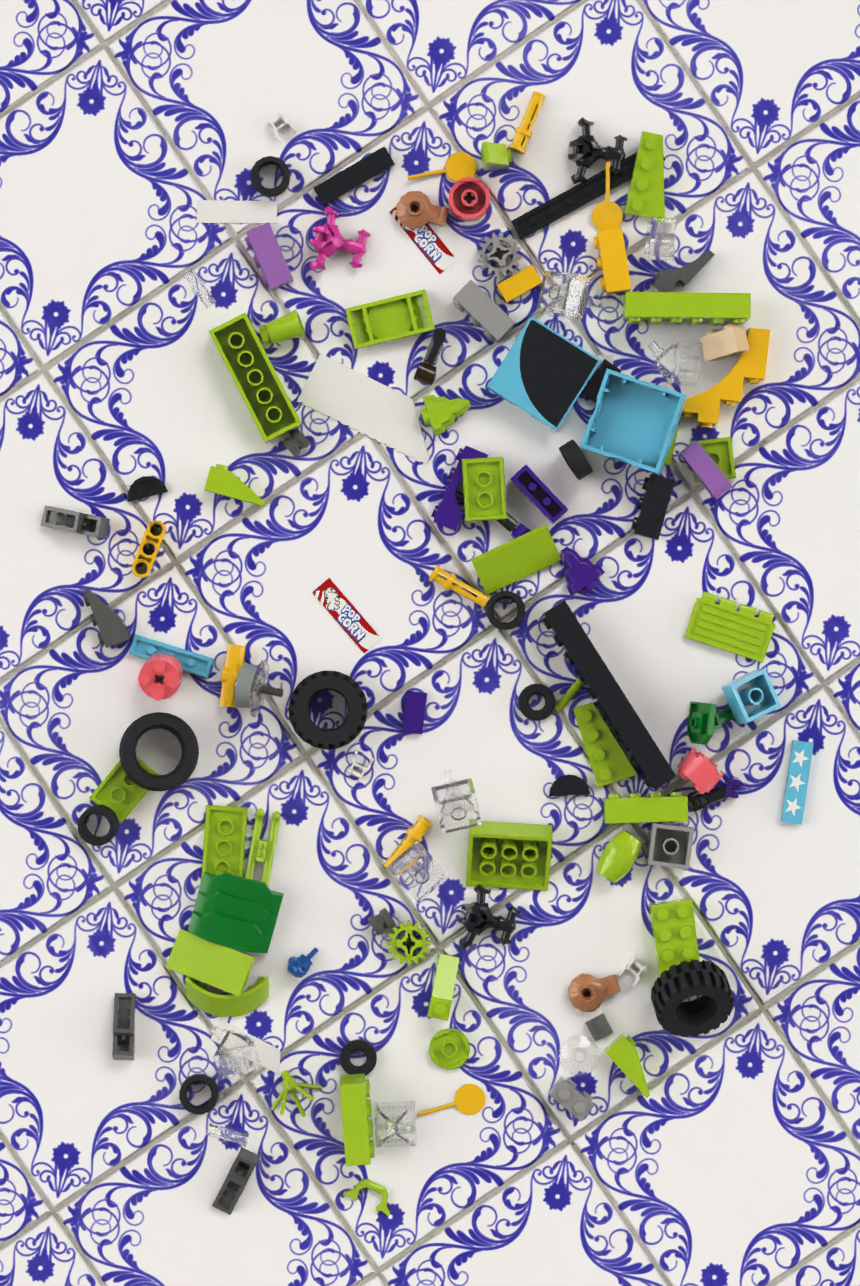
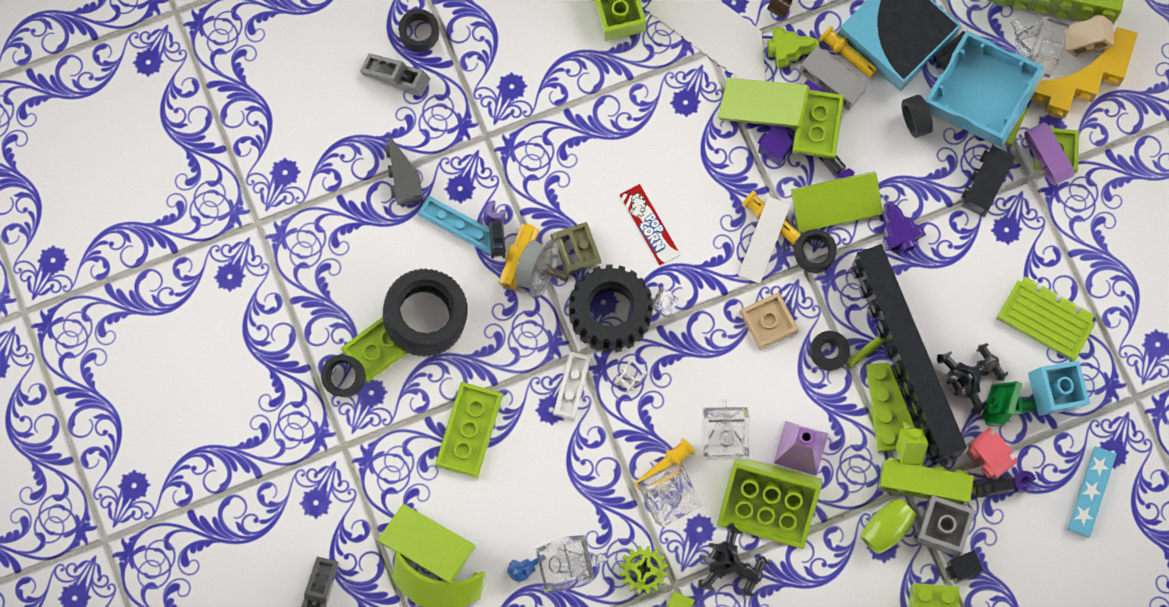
camera: 15 degrees right, 15 degrees down
black tile [127,476,168,502] -> none
yellow beam [132,520,167,578] -> none
coral brick [138,653,183,701] -> none
green slope [188,871,284,953] -> none
lime slope [204,463,266,507] -> none
lime piece [245,808,281,886] -> none
dark grey wheel [282,429,311,457] -> none
dark grey wheel [368,908,396,936] -> none
dark purple tile [402,691,427,734] -> none
dark purple brick [510,465,569,525] -> none
black tile [549,774,590,797] -> none
none -> black tyre [398,9,440,52]
none -> black piece [485,200,506,259]
none -> clear piece [535,535,608,593]
none -> olive plate [550,222,602,275]
none -> white tile [553,351,591,421]
none -> clear tile [653,288,679,318]
none -> lime tile [718,77,809,128]
none -> white sticker [738,196,790,284]
none -> tan tile [739,292,799,350]
none -> medium lavender slope [774,421,828,476]
none -> light grey brick [799,46,867,111]
none -> yellow pin [819,25,878,79]
none -> lime brick [896,422,928,464]
none -> black piece [936,343,1008,415]
none -> black brick [945,550,984,584]

